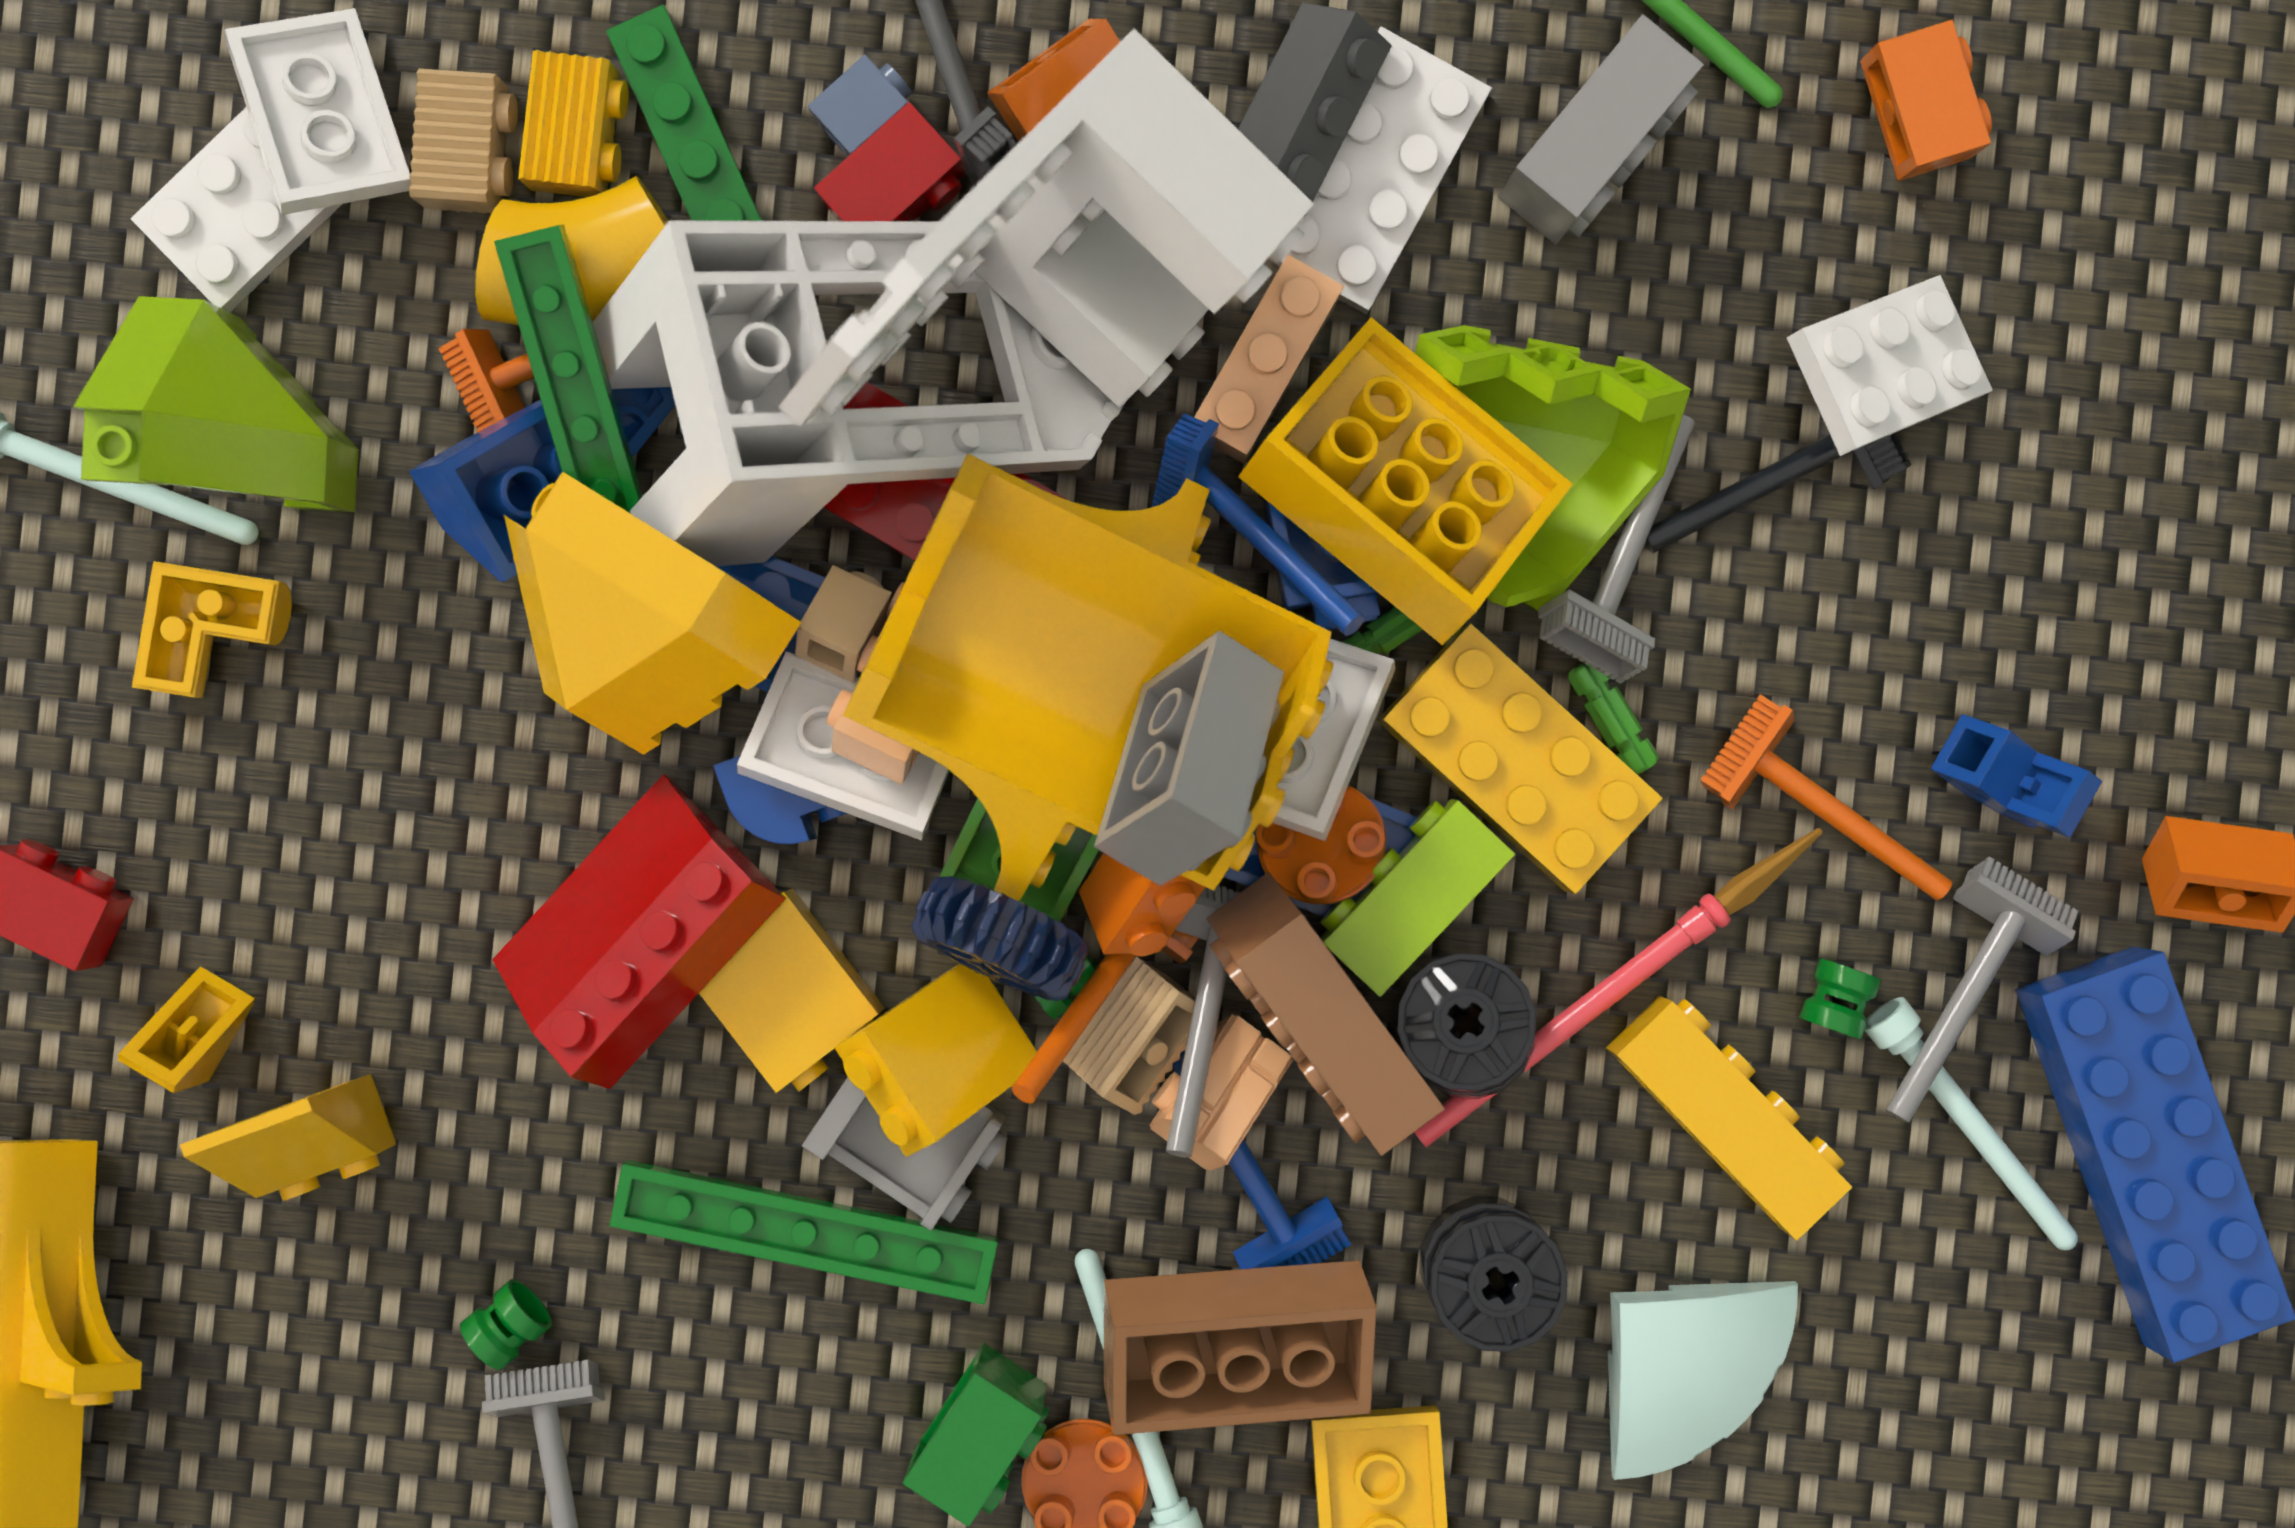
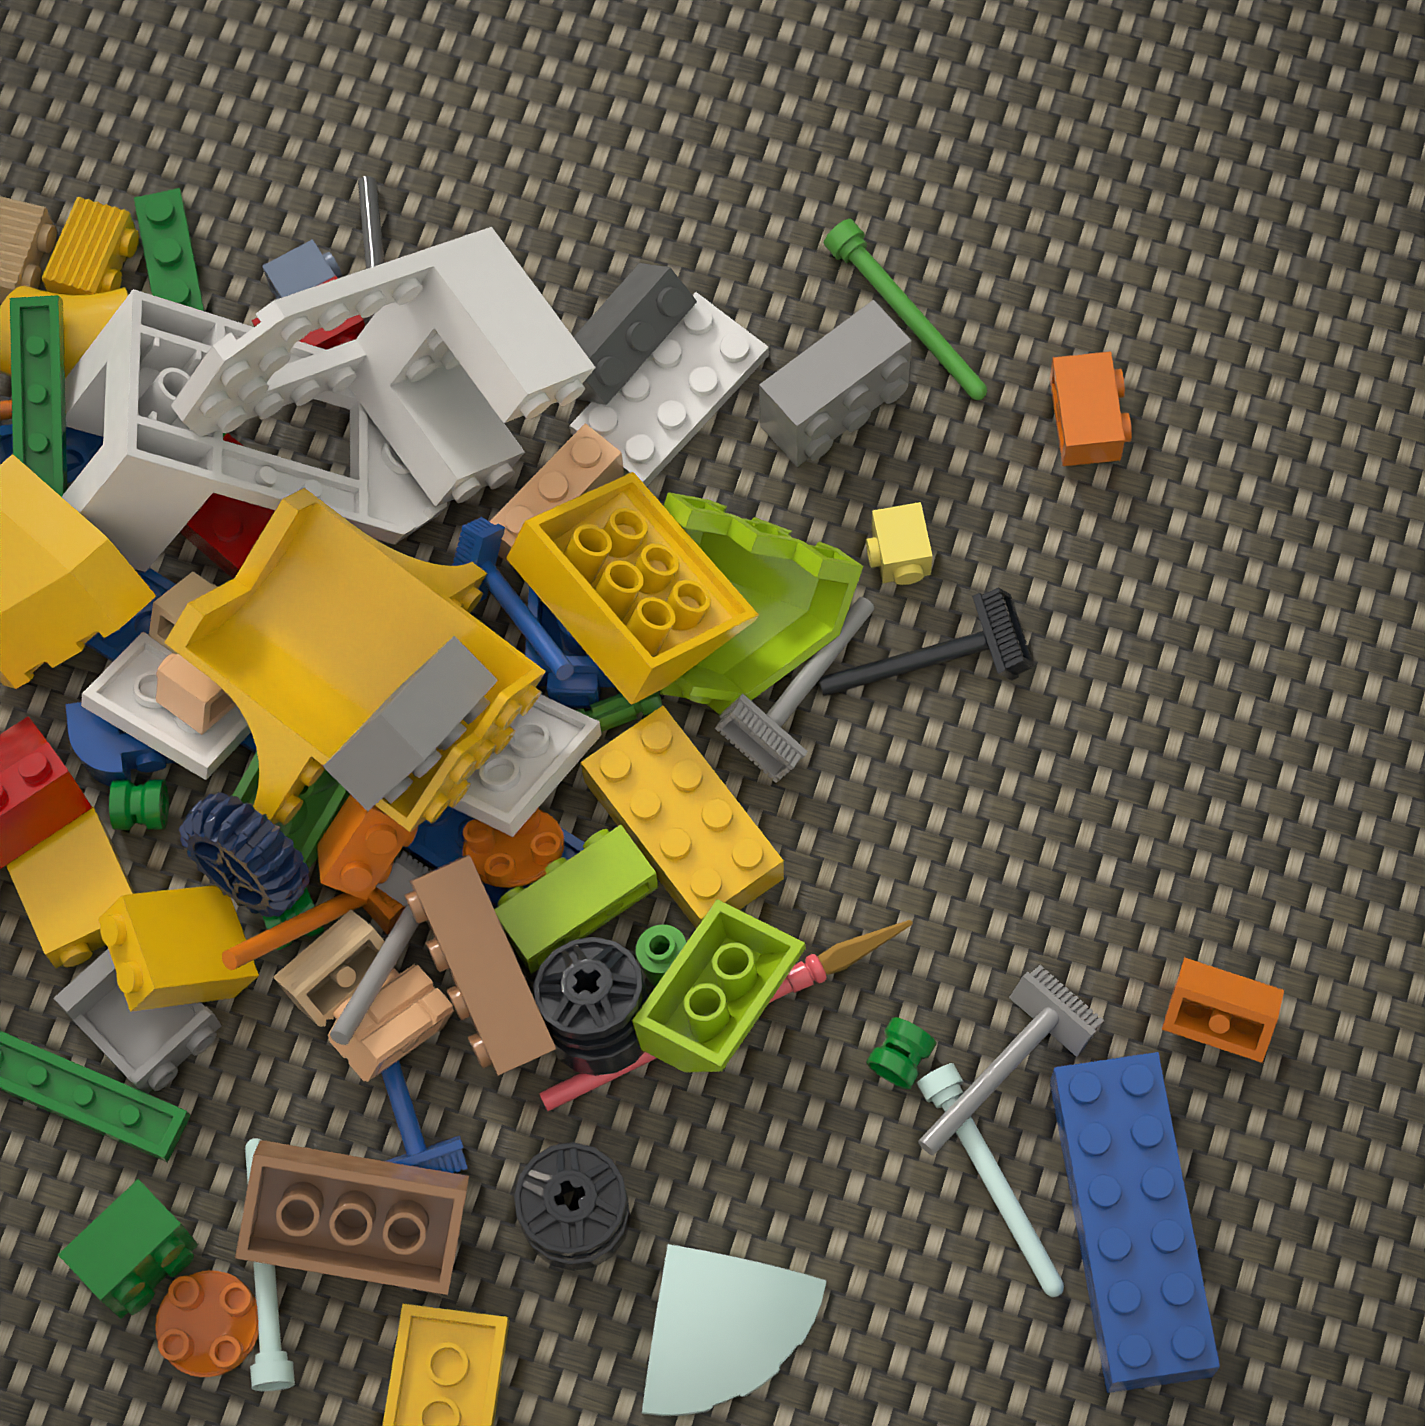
camera: 15 degrees right, 20 degrees down
bright green axle [1568,661,1659,775] -> none
yellow brick [1606,995,1852,1241] -> none
orange piece [1700,694,1952,901] -> none
white plate [1787,275,1993,456] -> none
blue brick [1931,714,2103,838] -> none
none -> green wheel [109,779,169,830]
none -> lime slope [632,899,806,1072]
none -> bright green brick [636,924,687,987]
none -> light yellow brick [866,502,933,585]

